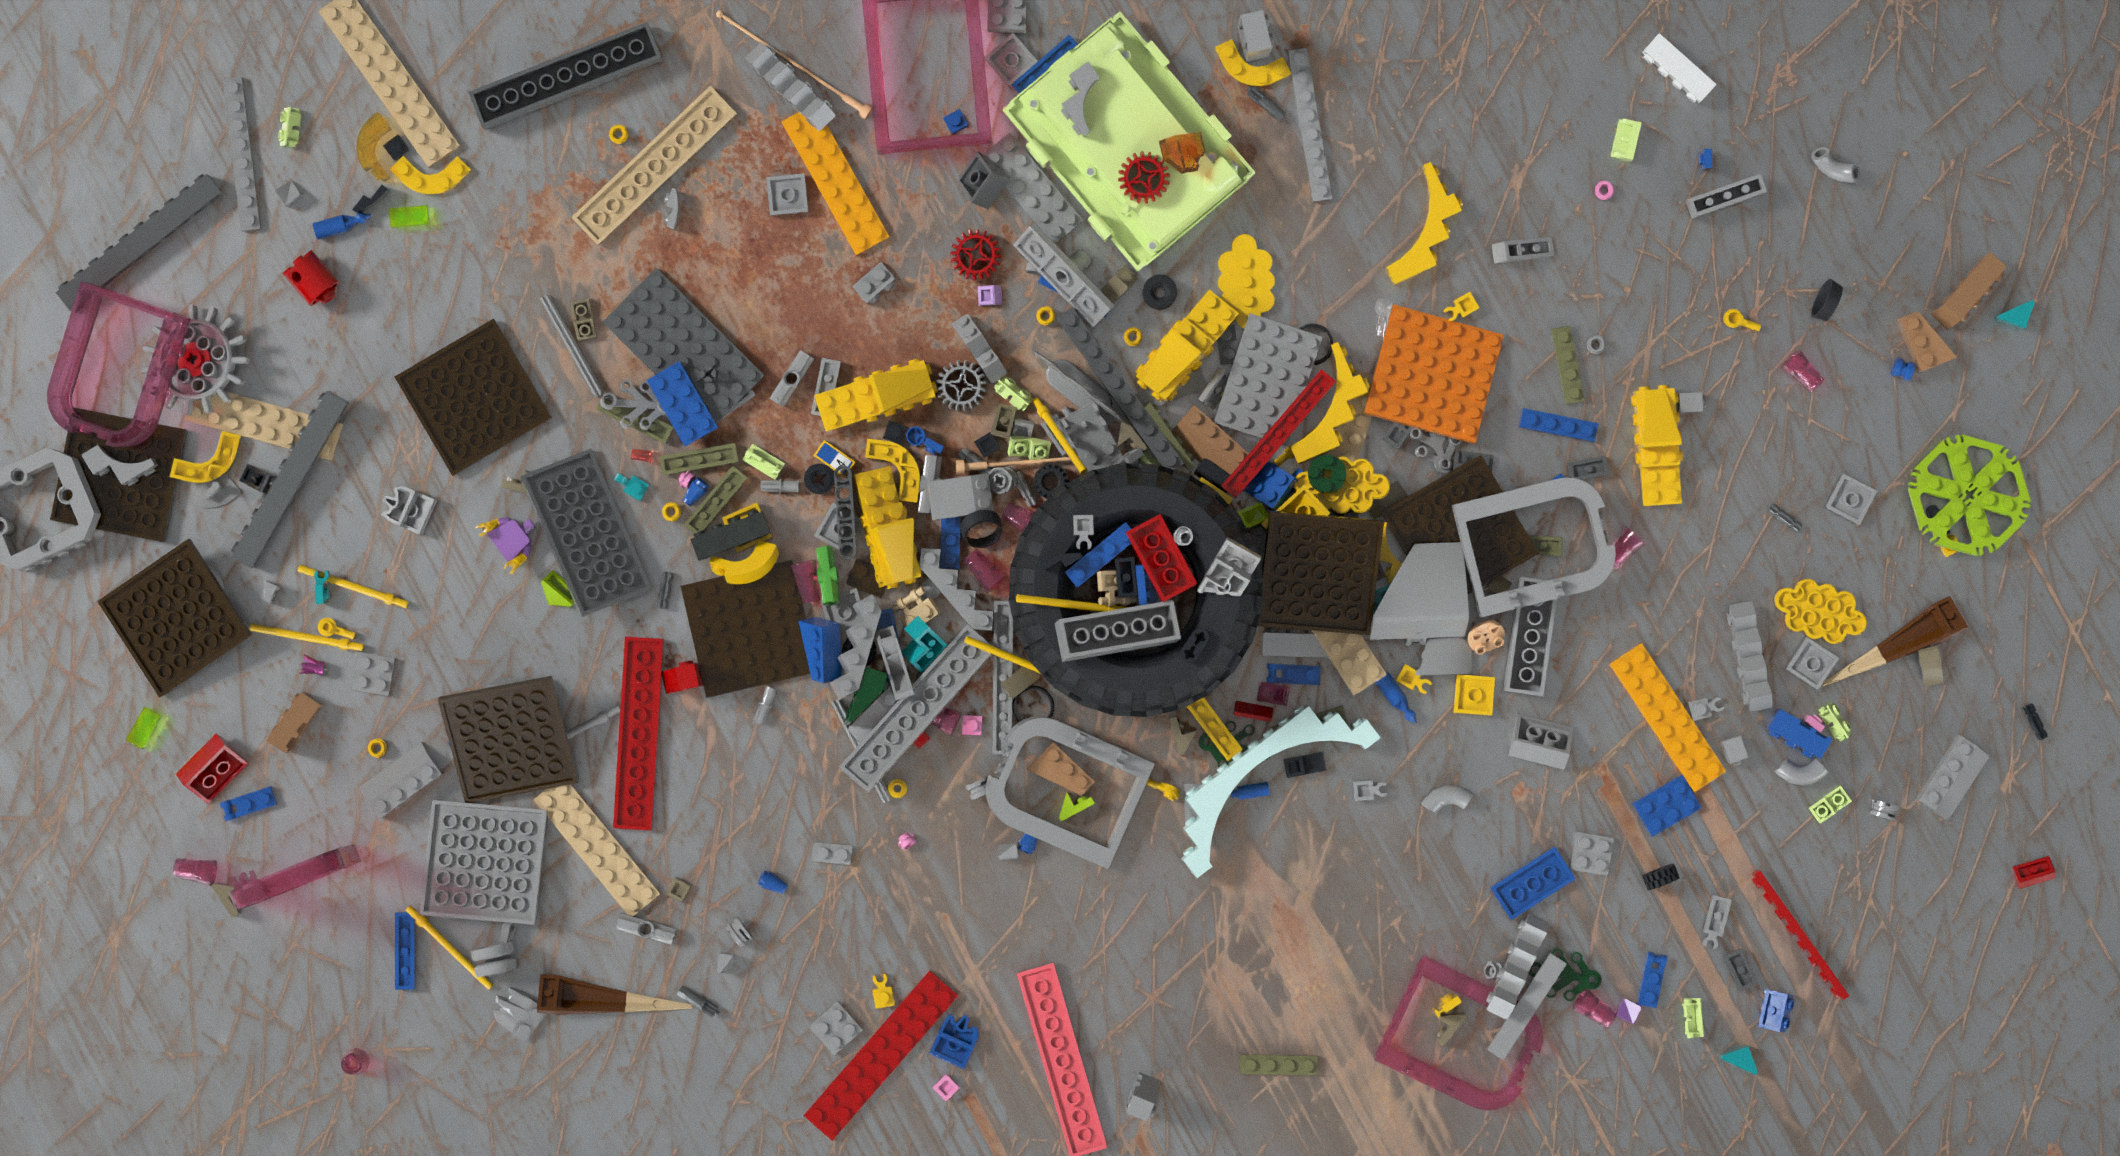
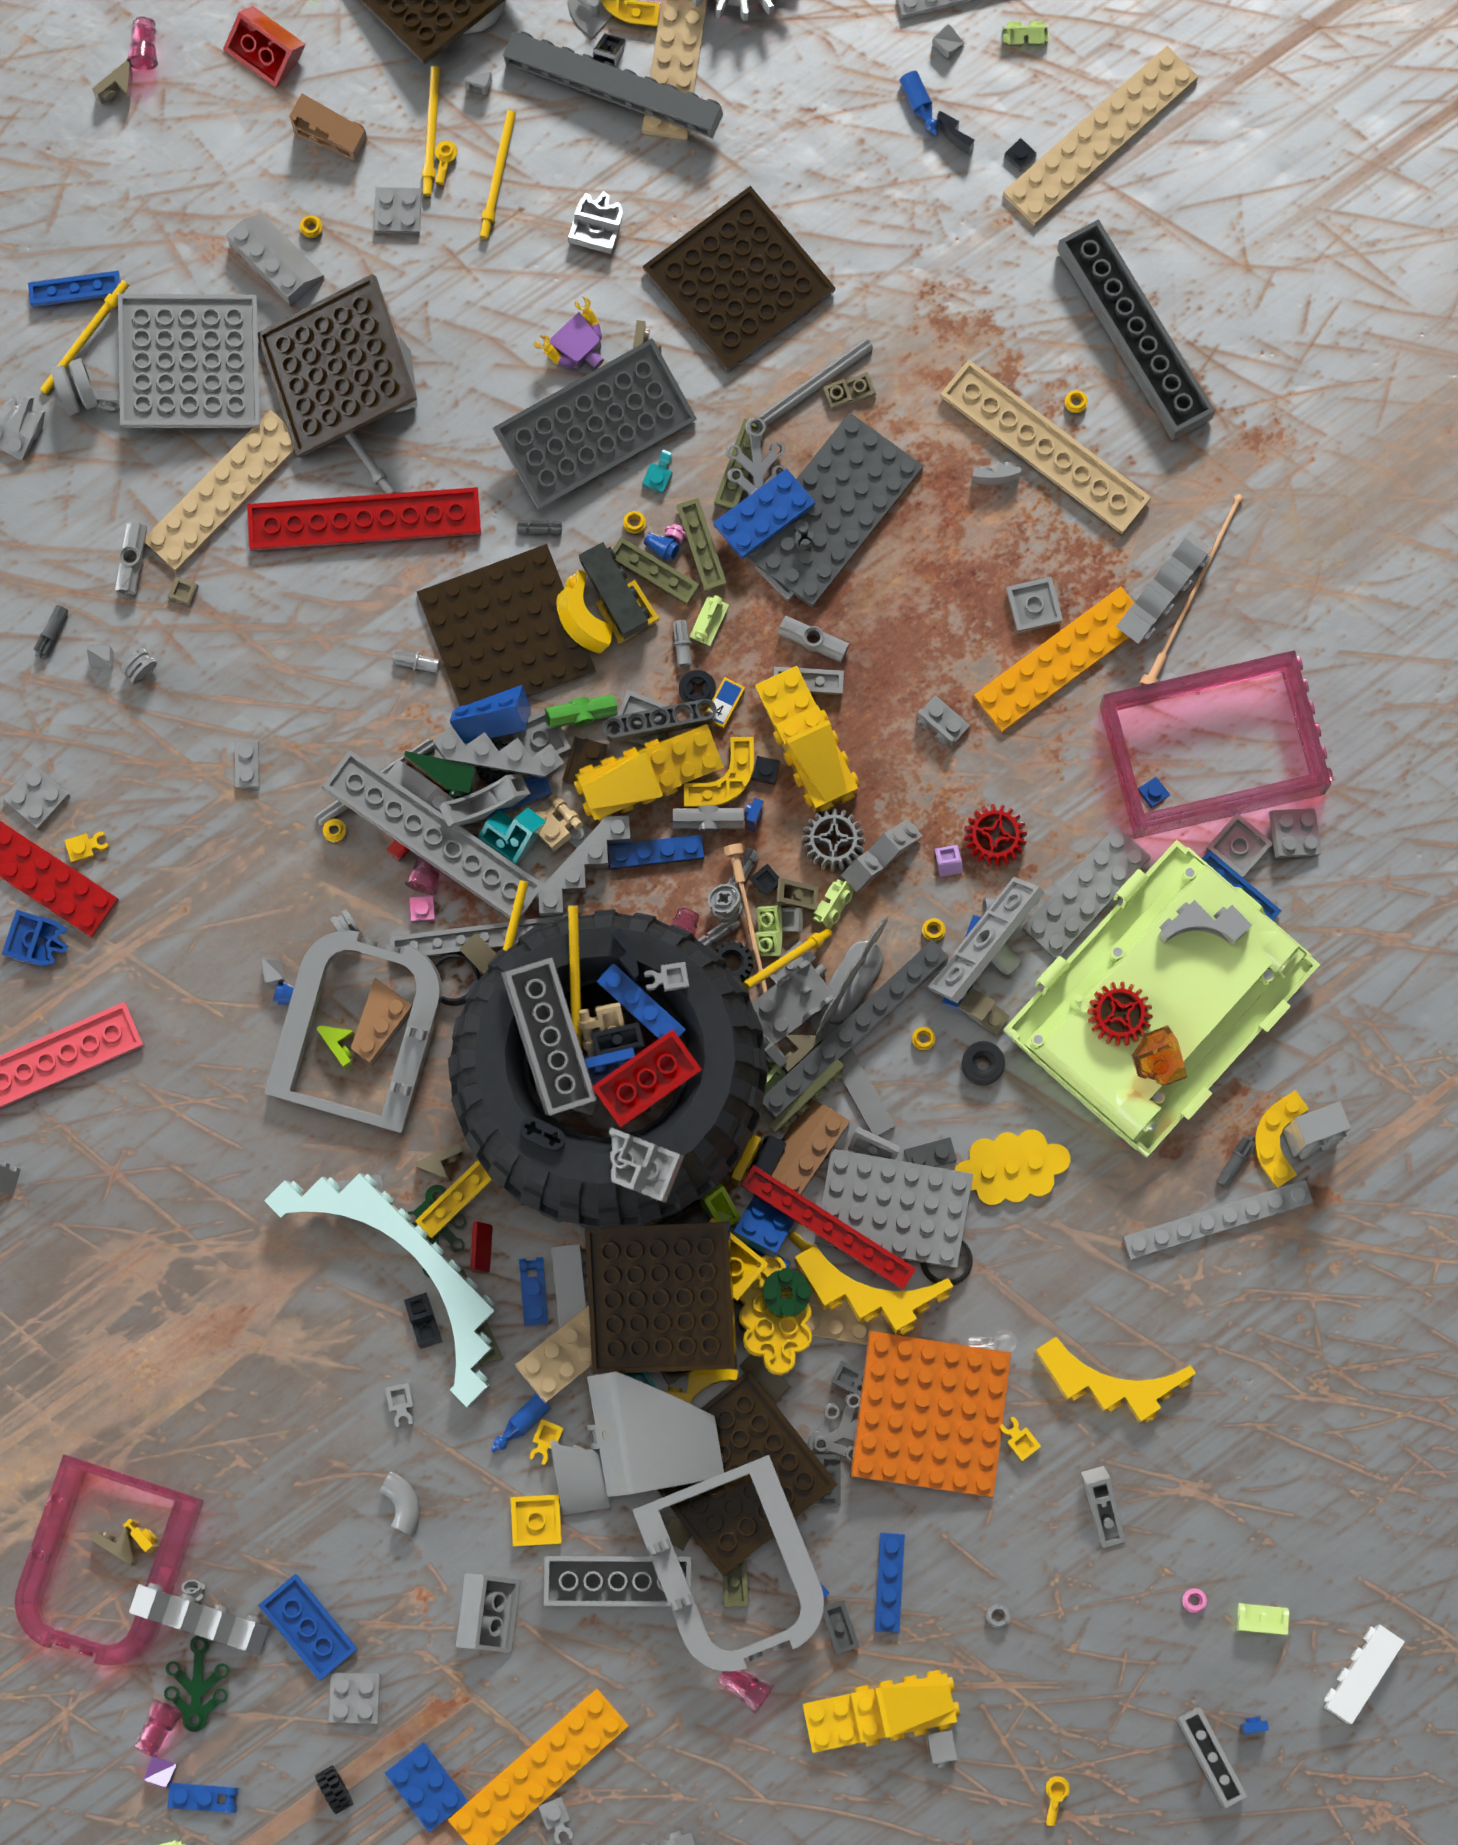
camera: 85 degrees right, 10 degrees down
blue plate [220,786,277,821] -> none
clear pink door [229,844,362,910] -> none
red cylinder [282,250,339,306] -> none
flat silver piece [299,654,330,676] -> none
teal plate [314,570,330,604] -> none
clear yellow arch [356,112,392,183] -> none
clear neon green plate [389,205,430,228] -> none
yellow plate [390,156,472,194] -> none
reddish brown plate [537,974,693,1015] -> none
lime slope [541,570,574,607] -> none
clear red piece [631,449,653,464] -> none
red wedge [662,660,703,694] -> none
blue cone [757,870,787,894] -> none
clear pink plant [790,559,820,603] -> none
bright pink plate [898,833,916,850] -> none
blue wheel [906,426,926,446] -> none
light grey slope [927,473,994,520] -> none
dark grey slope [956,151,1009,209] -> none
black tyre [960,510,1002,548] -> none
clear pink plant [964,549,1007,593] -> none
yellow wedge [1135,289,1239,403] -> none
yellow plate [1146,778,1181,801] -> none
light grey plate [1174,526,1193,546] -> none
blue cylinder [1231,782,1270,800] -> none
olive plate [1240,1054,1318,1075] -> none
clear pink slope [1256,682,1290,706] -> none
light nougat plate [1468,619,1505,655] -> none
light grey tile [1487,953,1566,1060] -> none
olive plate [1551,326,1585,405] -> none

